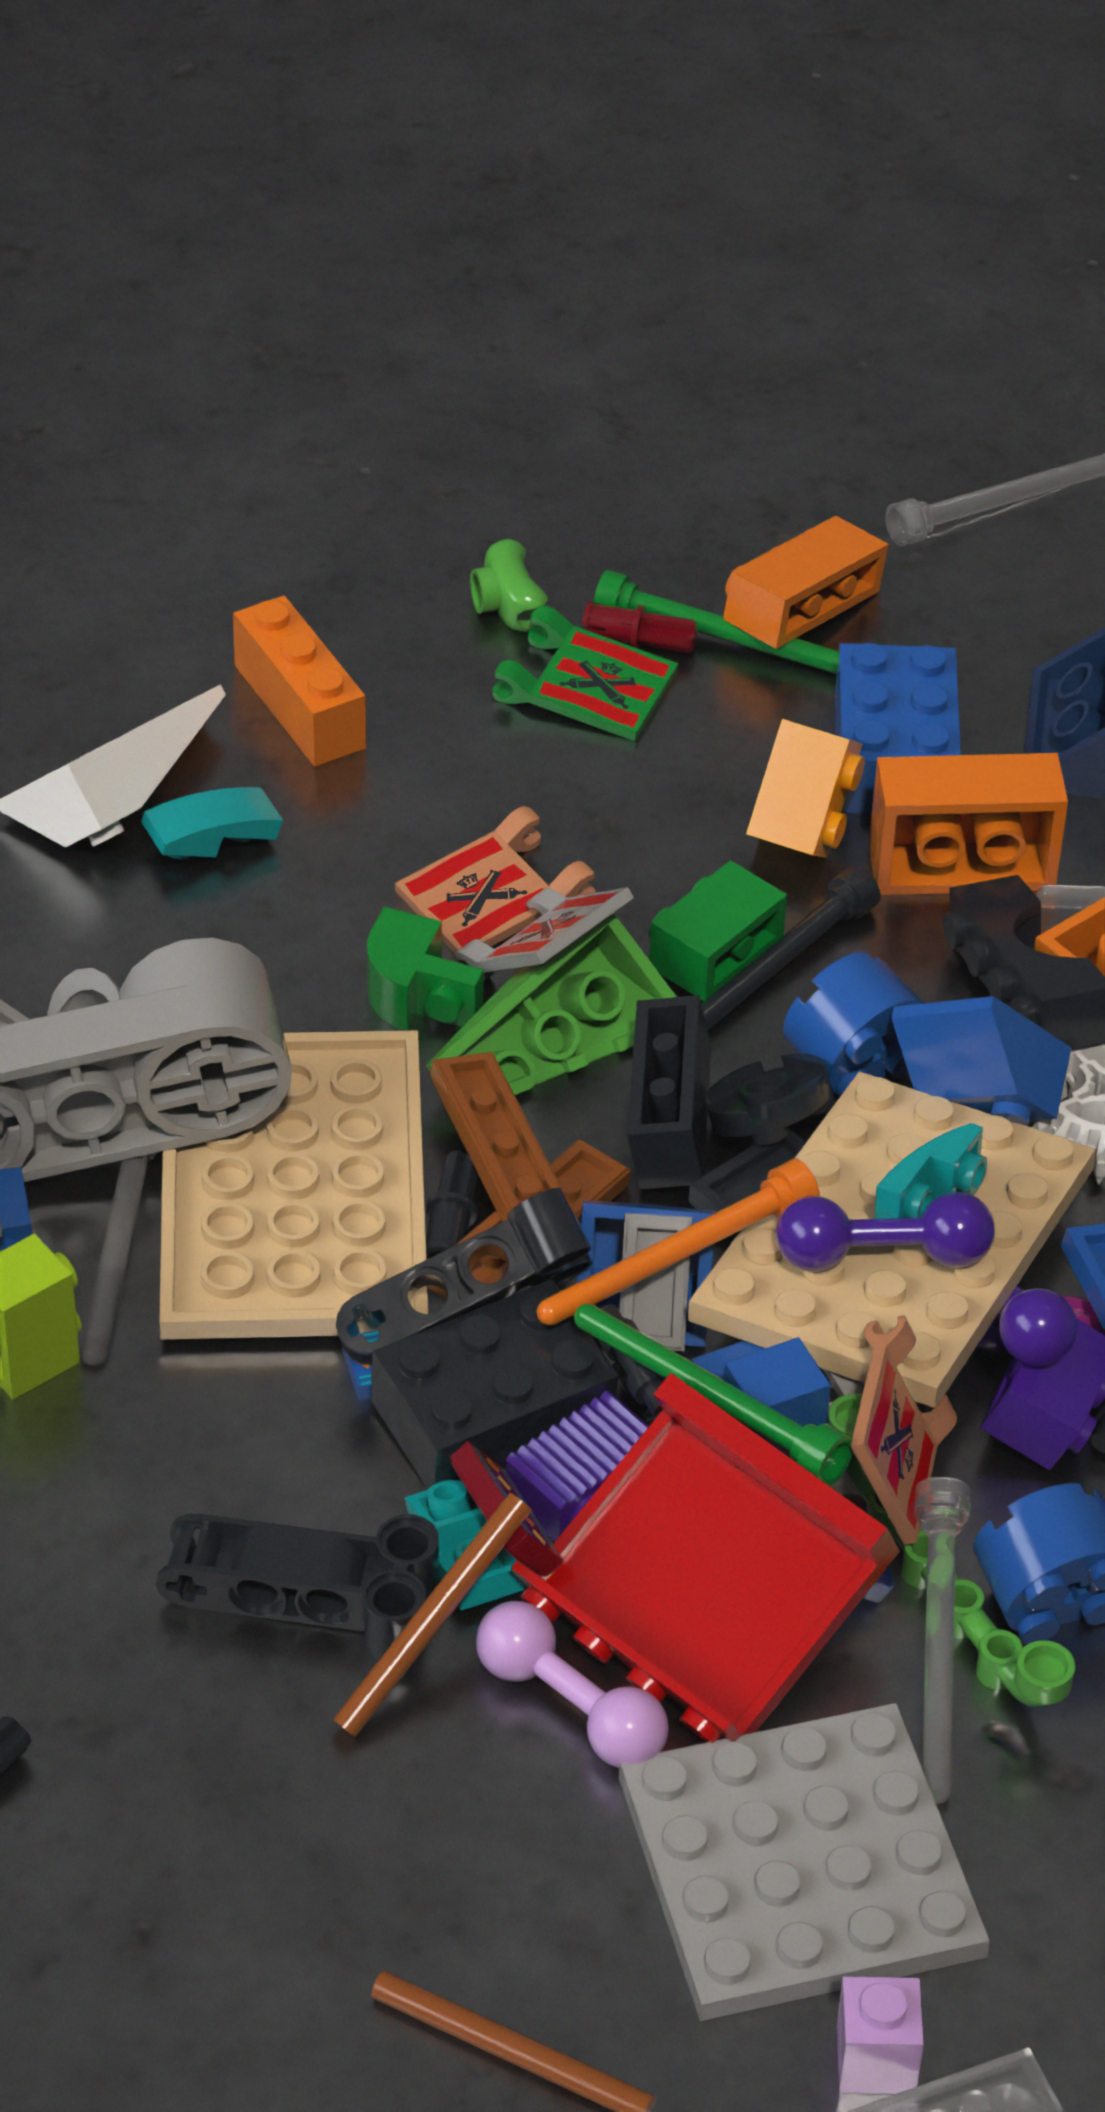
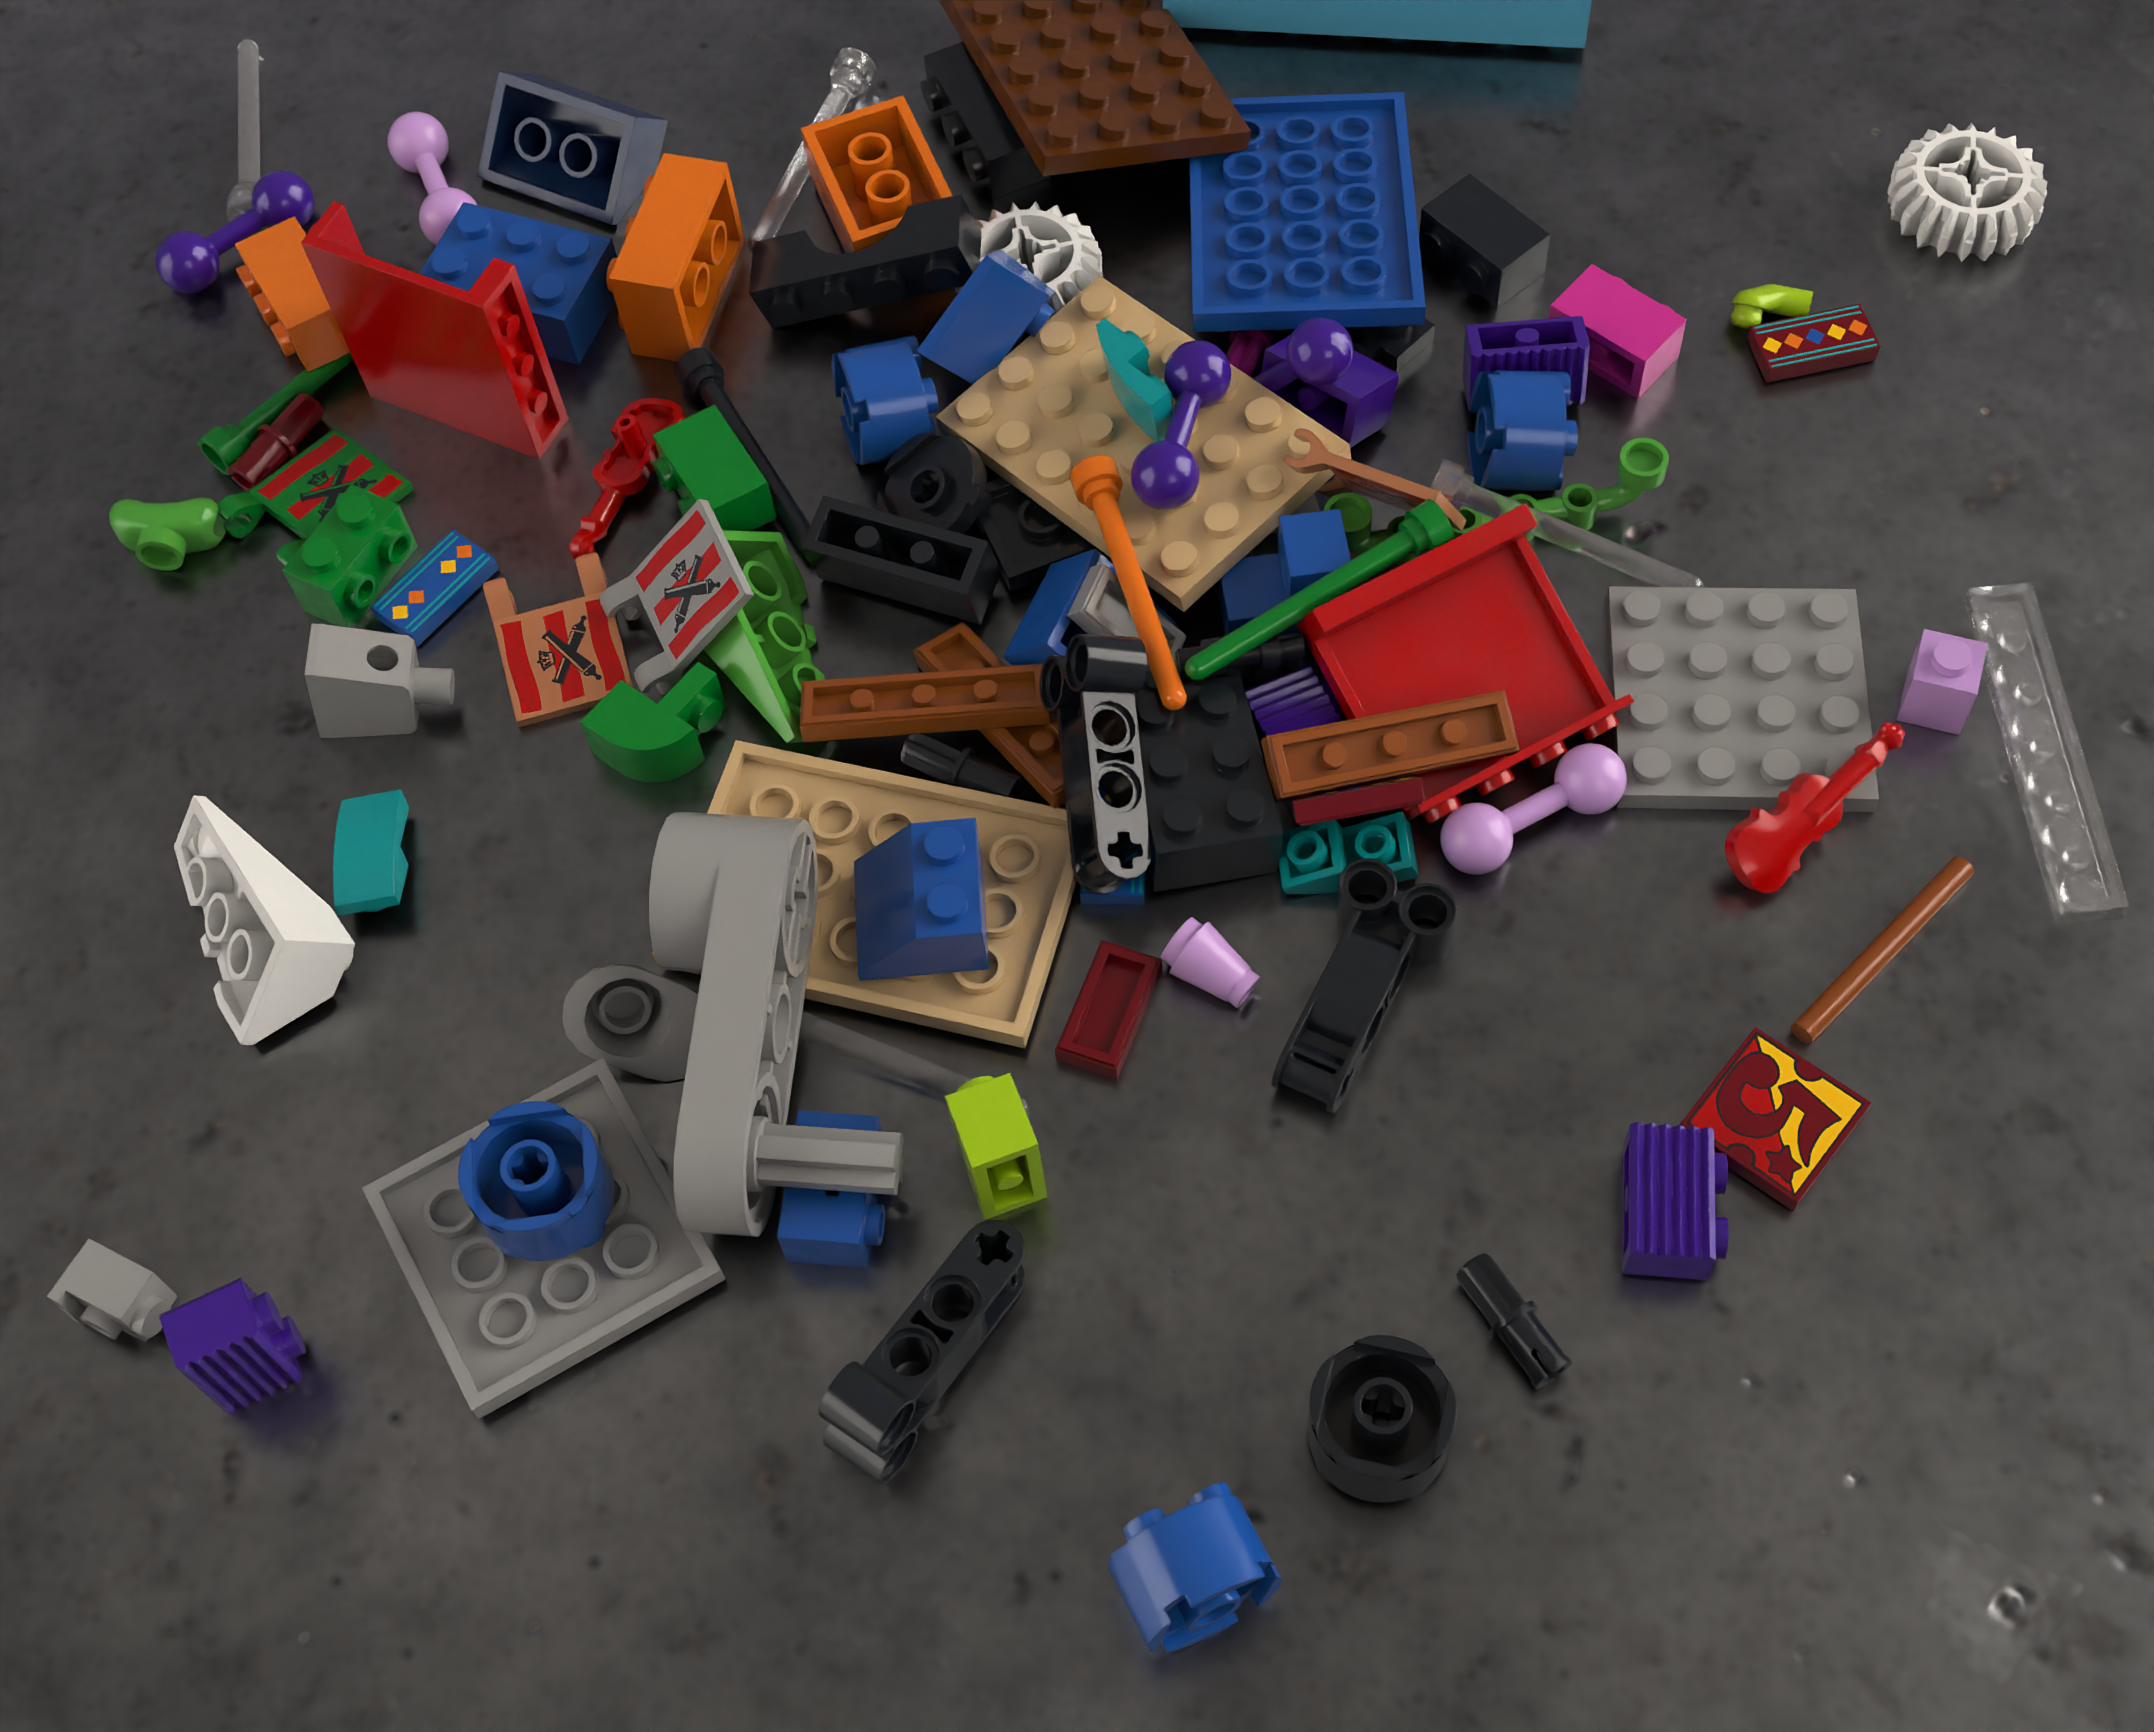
camera: 65 degrees left, 15 degrees up
orange brick [233,595,366,767] -> none
dark orange bar [333,1493,532,1738] -> none
light orange brick [746,719,865,858] -> none
none -> dark purple piece [155,170,315,294]
none -> green brick [282,484,418,628]
none -> red panel [301,201,569,460]
none -> light grey torso [304,623,455,738]
none -> blue tile [371,529,499,647]
none -> lavender piece [387,112,477,245]
none -> red piece [568,398,686,560]
none -> blue slope [854,818,989,981]
none -> dark red tile [1055,940,1163,1080]
none -> lavender cone [1161,917,1261,1008]
none -> dark orange tile [1261,690,1520,802]
none -> dark purple brick [1622,1122,1729,1280]
none -> tile [1680,1027,1871,1211]
none -> red piece [1725,722,1905,893]

